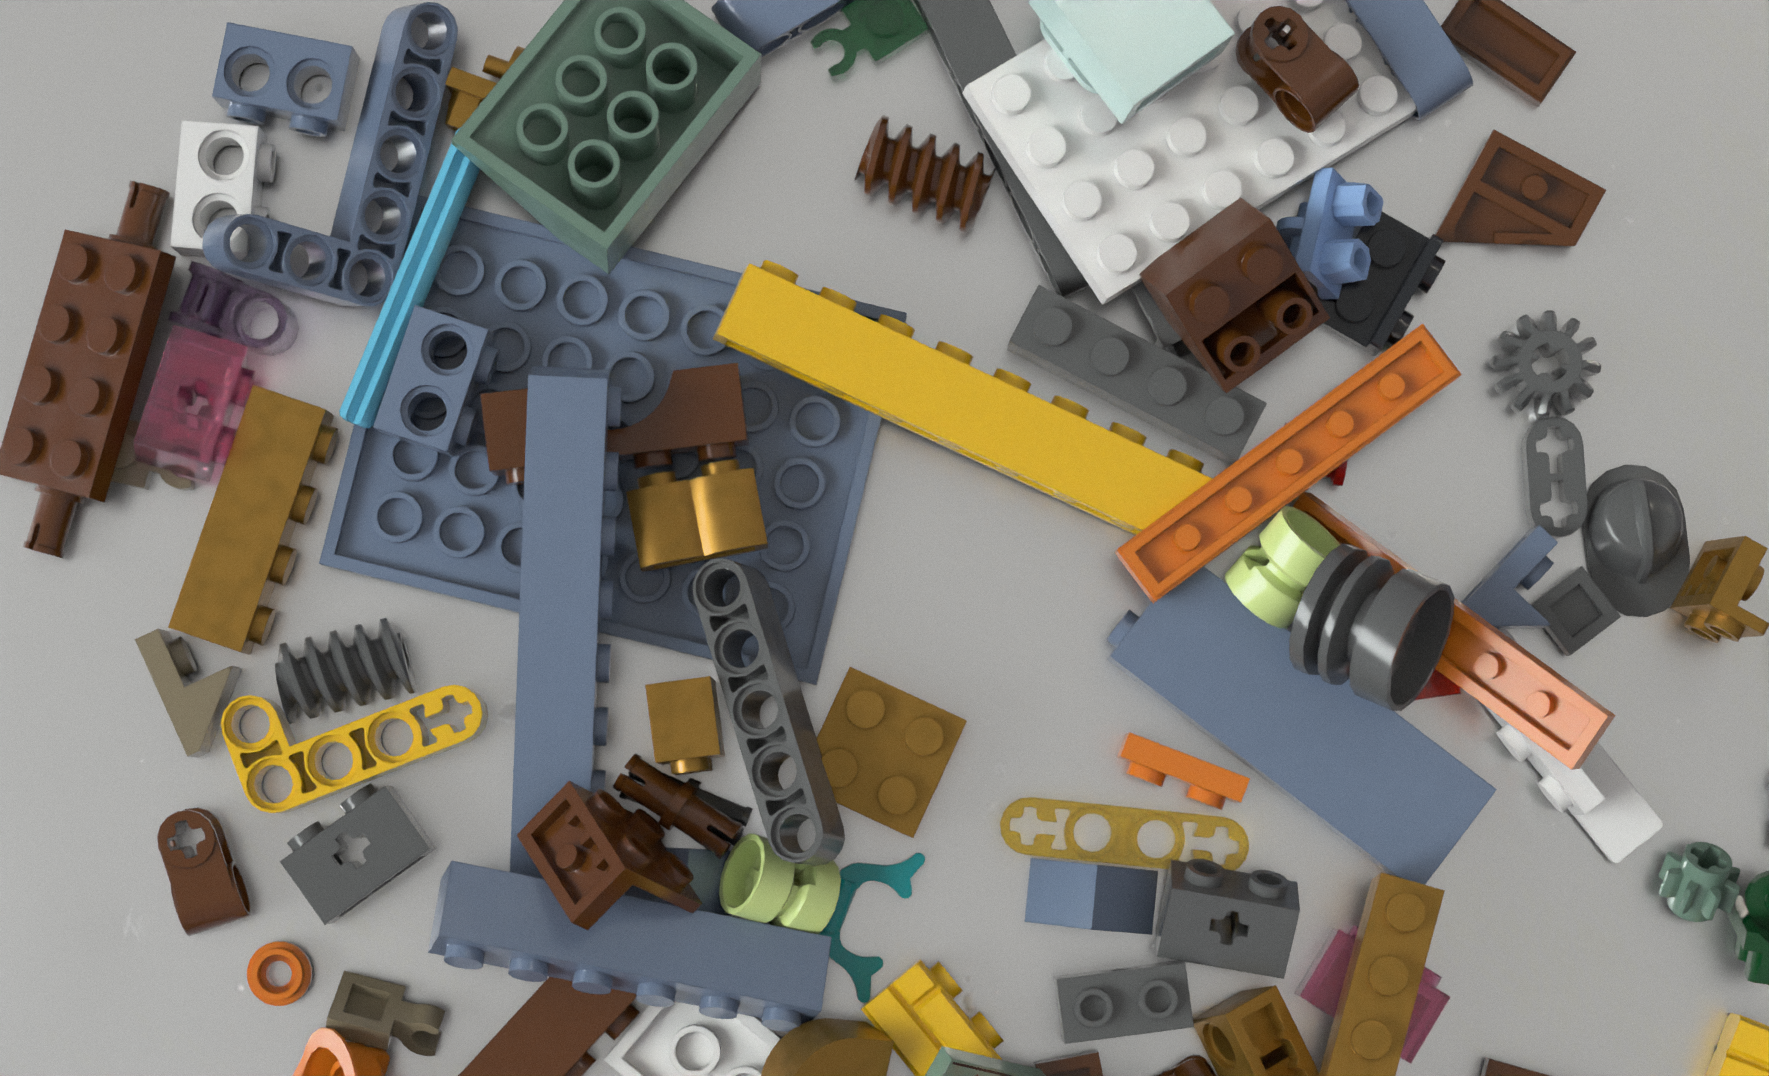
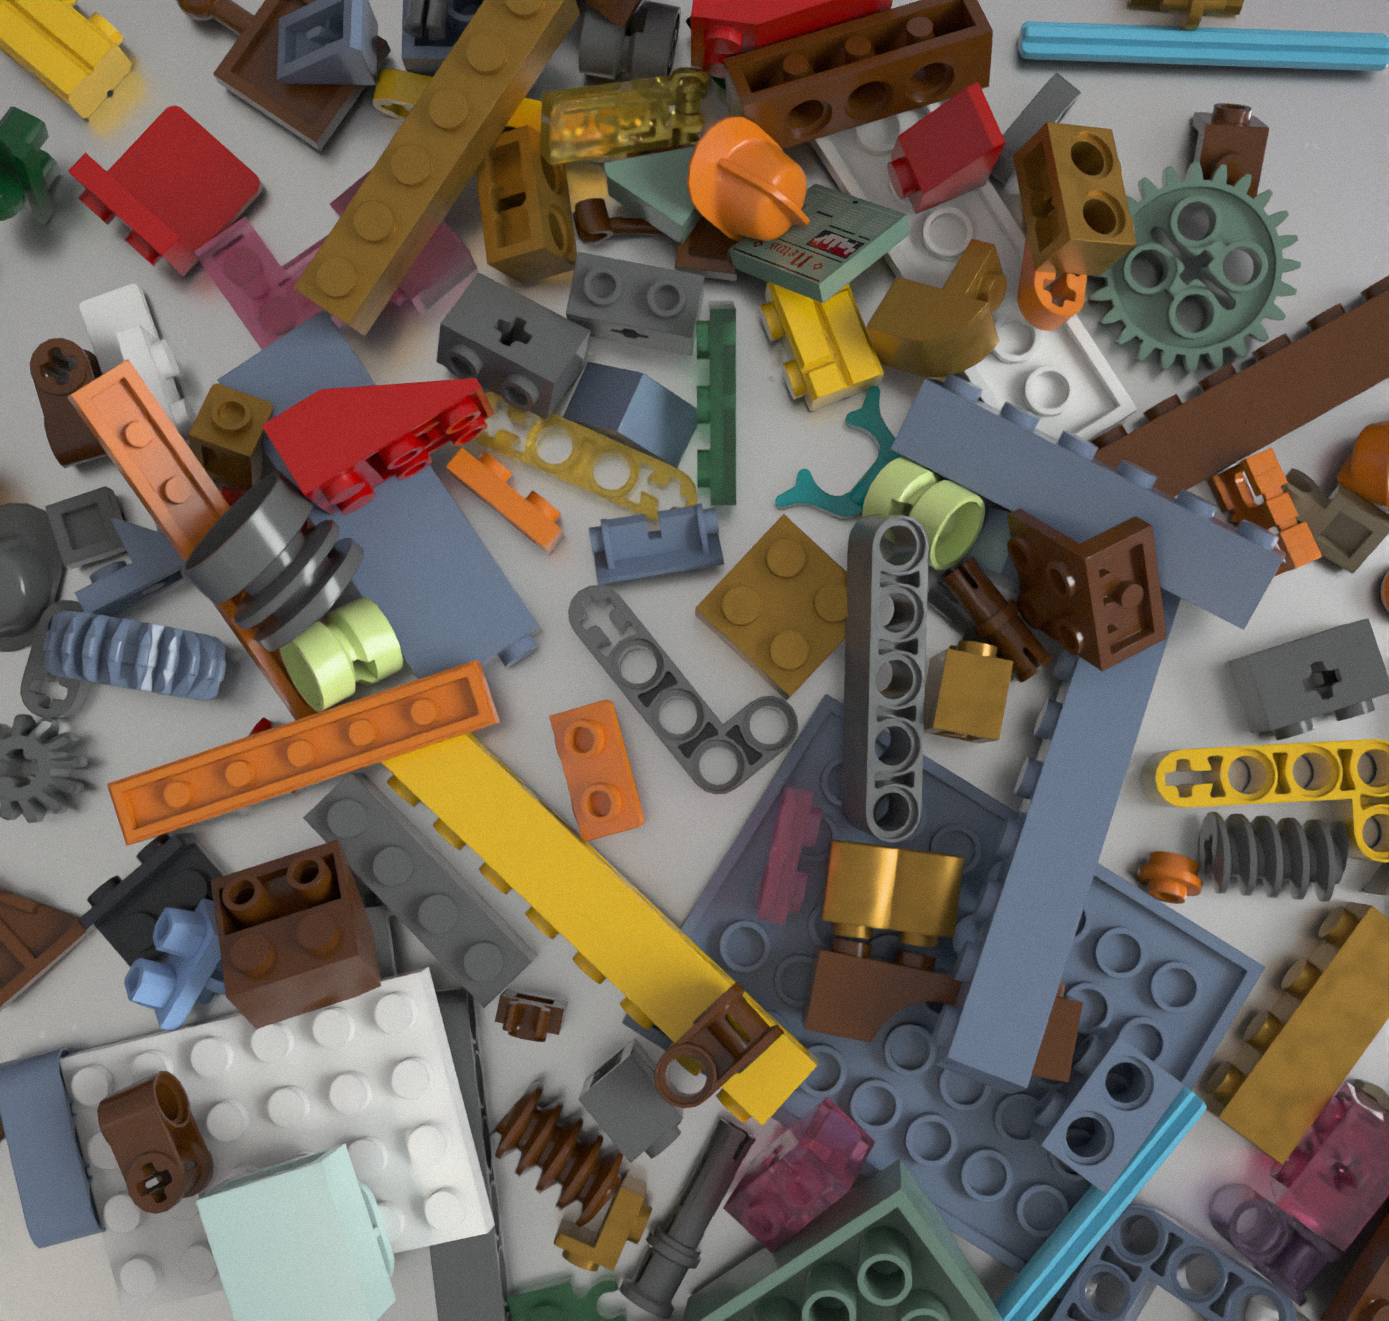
camera: 165 degrees left, 0 degrees up
sand green gear [1658,842,1741,922] -> none
none -> reddish brown piece [30,338,108,468]
none -> sand blue gear [43,610,227,701]
none -> red bracket [68,106,262,277]
none -> pearl gold bracket [188,383,274,491]
none -> clear pink plate [194,216,333,350]
none -> red slope [261,378,495,515]
none -> reddish brown plate [495,989,568,1042]
none -> orange bracket [549,700,645,842]
none -> pearl gold bracket [553,1175,653,1271]
none -> dark grey beam [568,585,798,795]
none -> dark grey brick [578,1038,683,1163]
none -> sand blue hinge [589,503,724,585]
none -> dark grey pin [619,1118,756,1319]
none -> reddish brown piece [654,981,784,1109]
none -> clear green wing [696,301,736,505]
none -> clear pink brick [723,1097,875,1253]
none -> clear pink plate [755,786,822,925]
none -> orange plate [1136,851,1203,904]
none -> orange piece [1207,448,1322,576]

